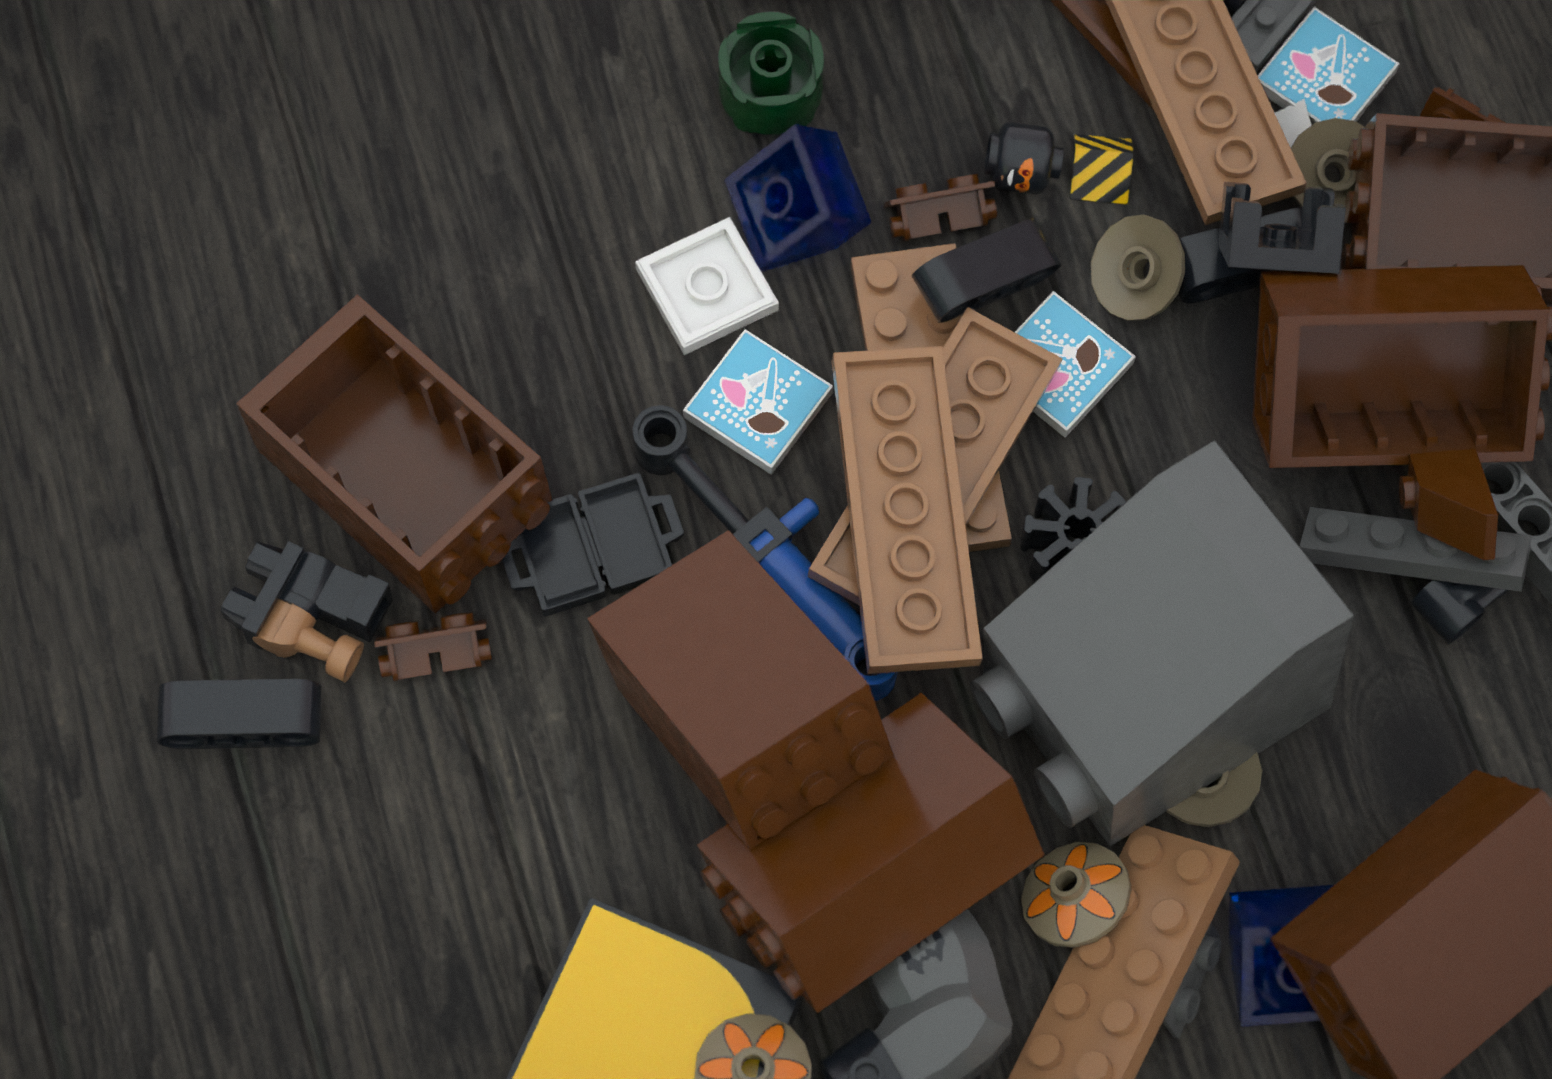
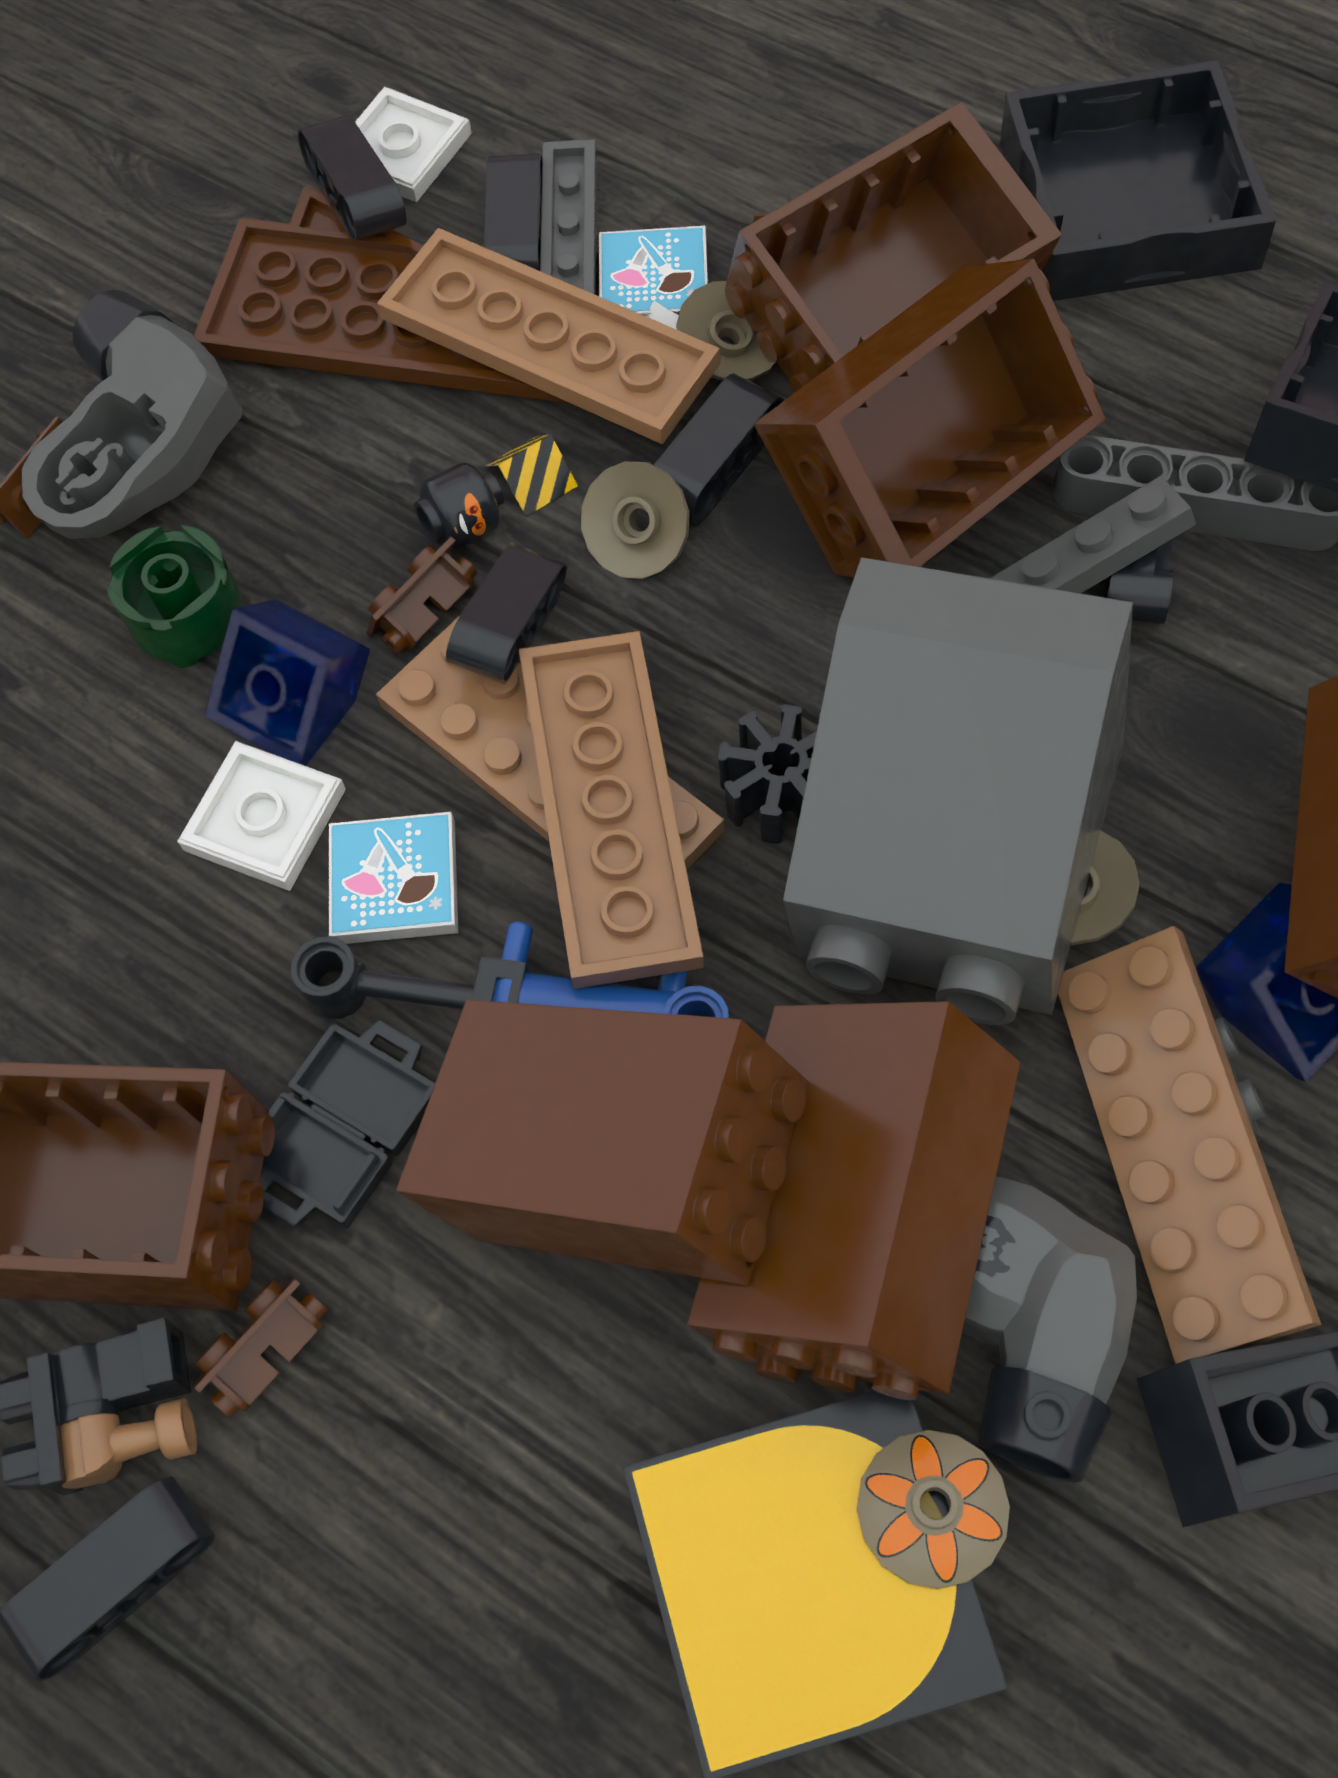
camera: 30 degrees left, 5 degrees down
medium nougat plate [831,346,982,674] -> none
tile [1015,291,1136,438] -> none
dark tan dish [1021,842,1132,948] -> none
black panel [1218,182,1346,274] -> none
reddish brown slope [1399,448,1498,560] -> none

